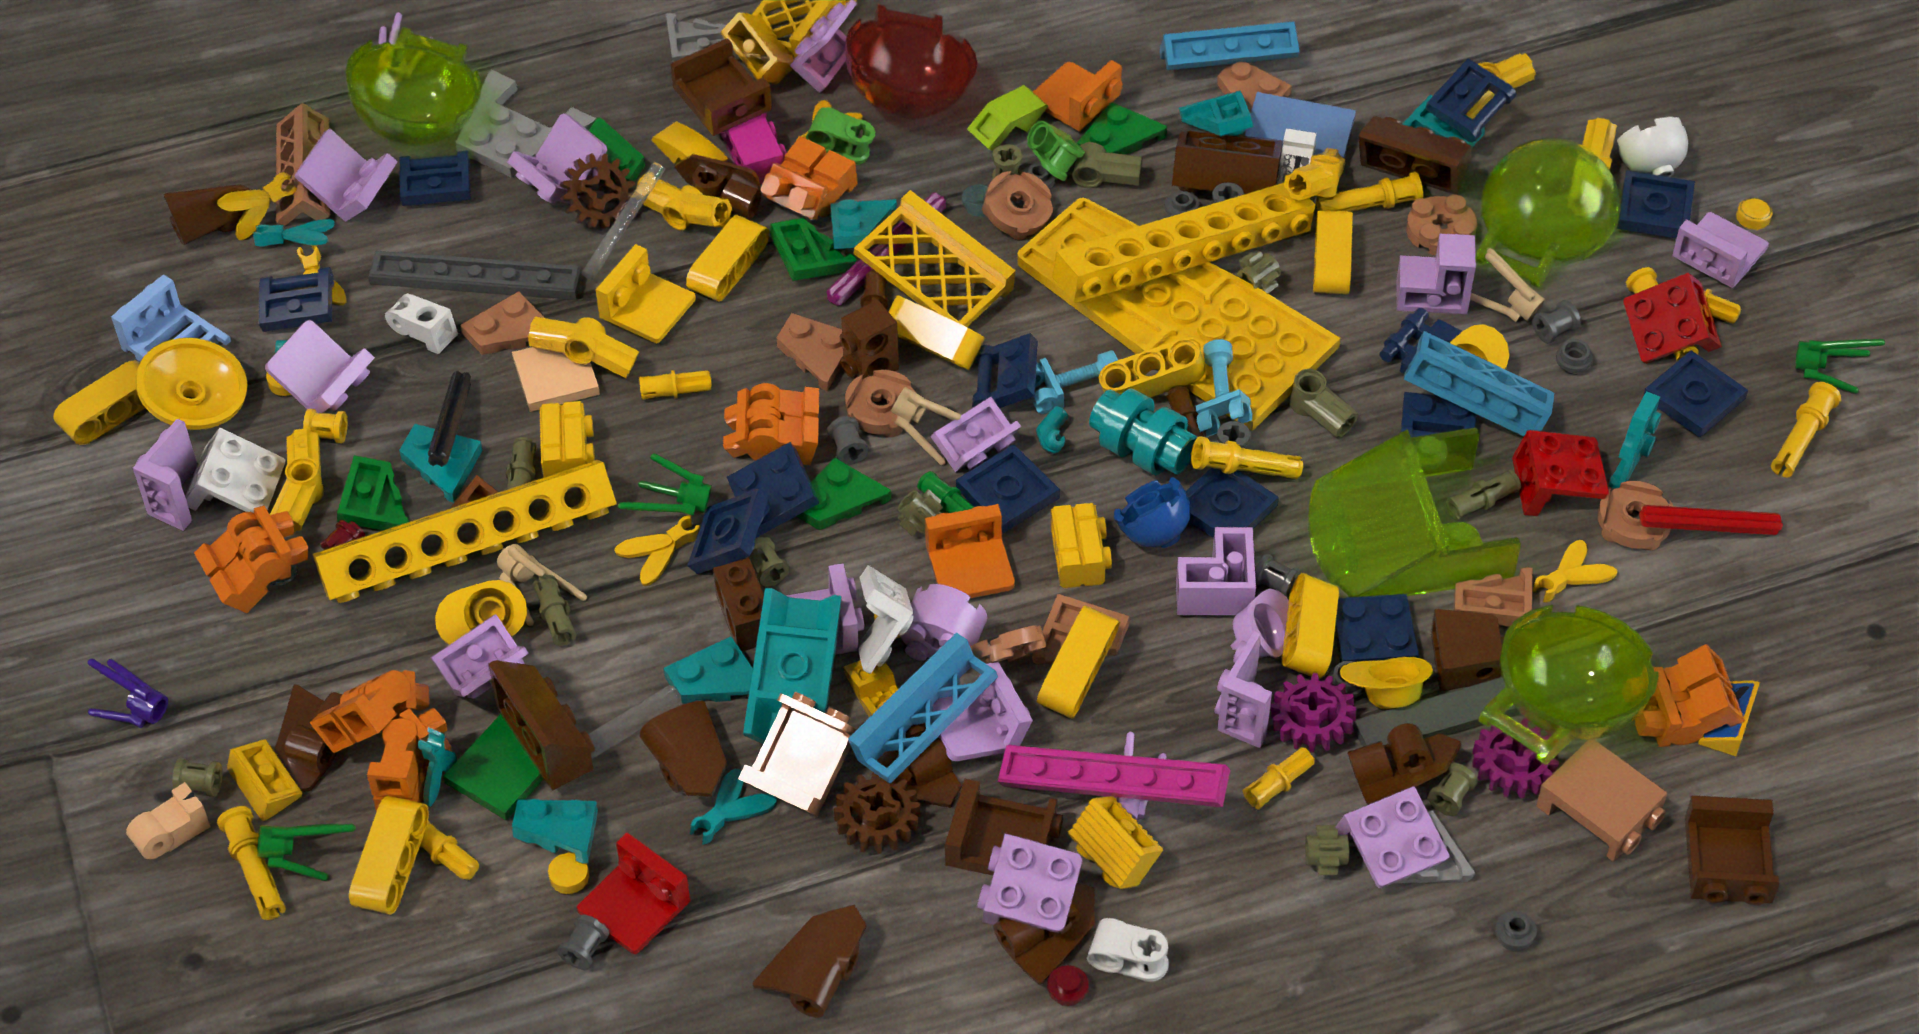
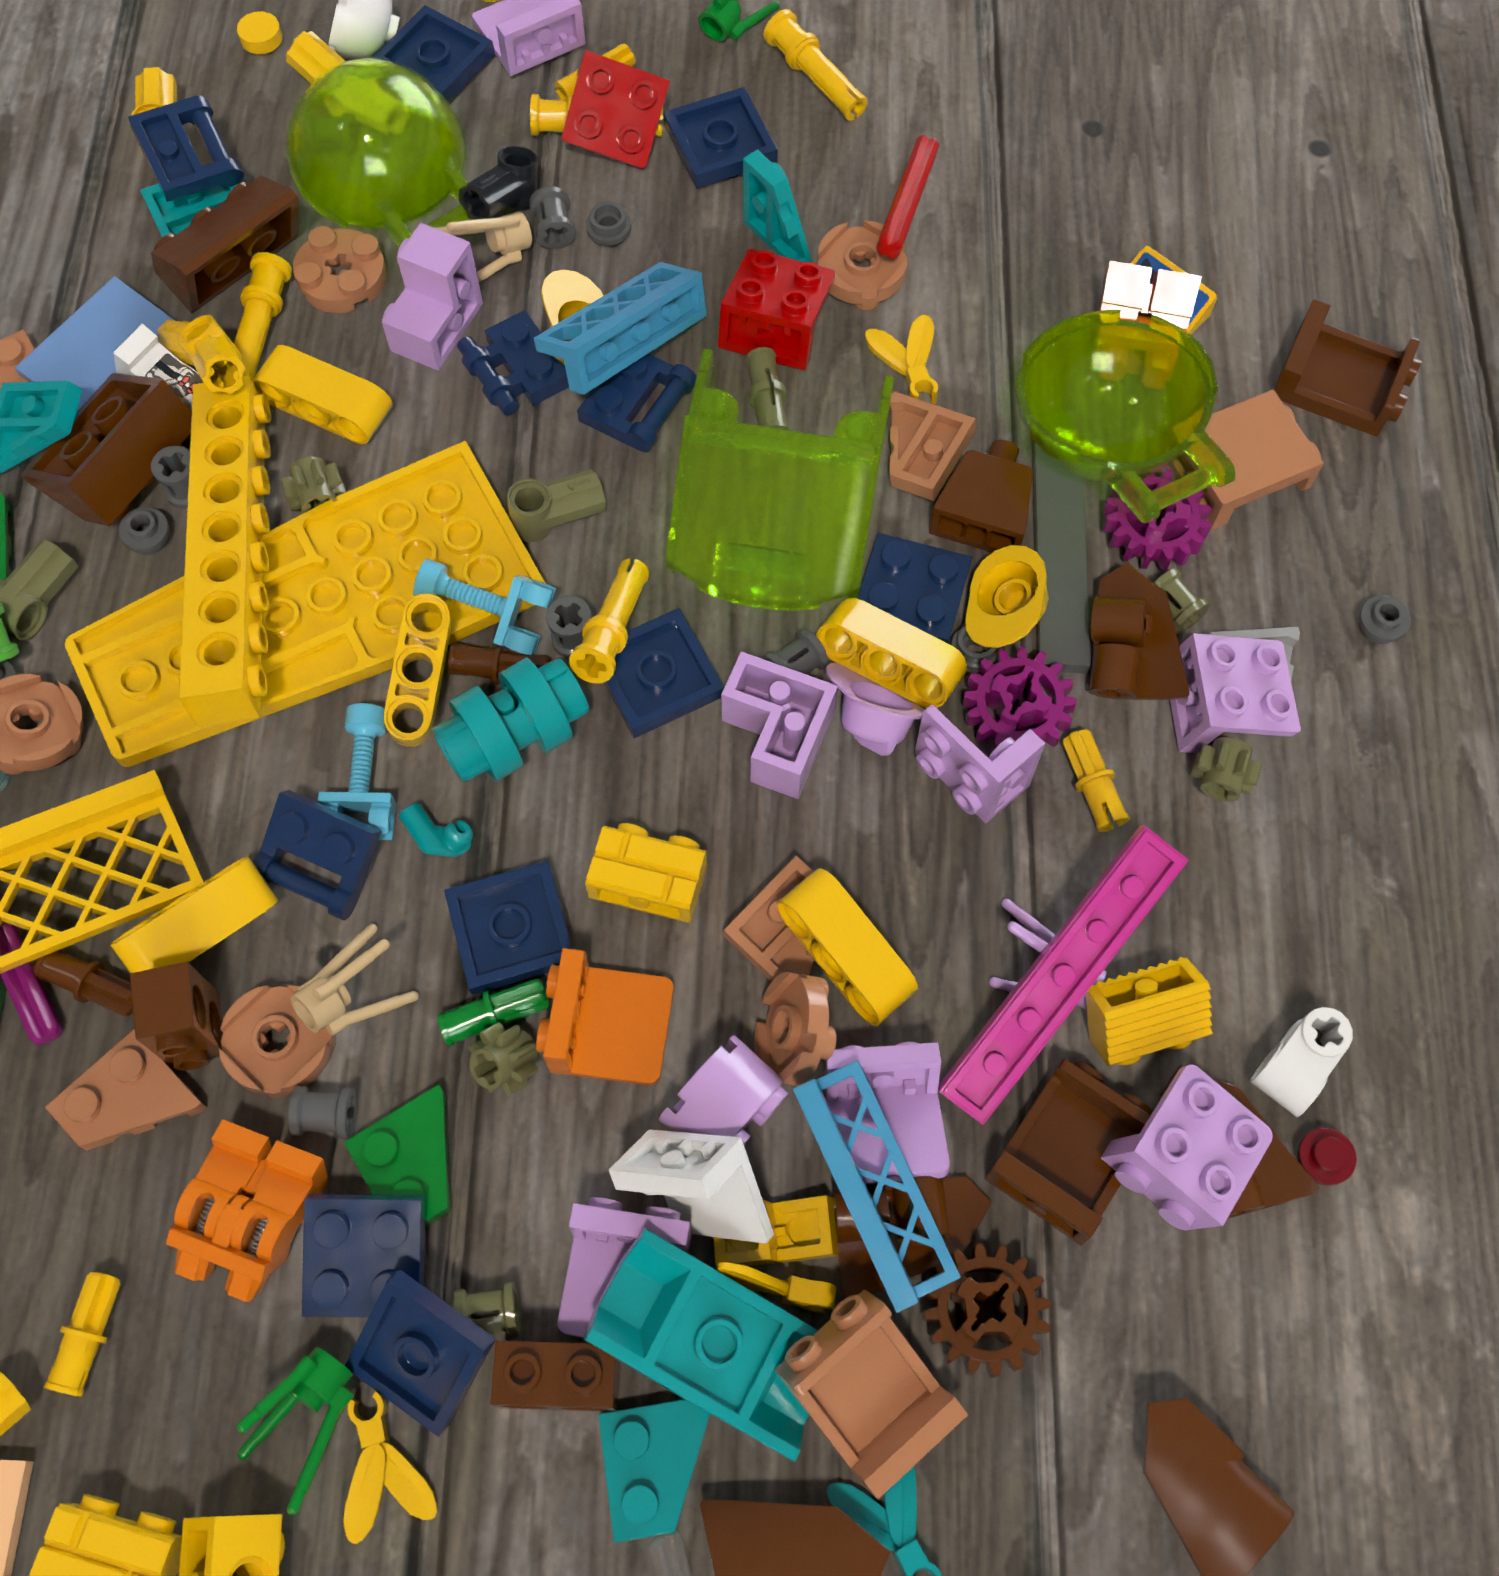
camera: 70 degrees left, 15 degrees up
lavender bracket [931,397,1021,472] -> none
blue cylinder [1114,477,1190,548] -> none
none -> yellow piece [237,11,283,55]
none -> black piece [459,146,538,220]
none -> yellow piece [717,1262,837,1314]

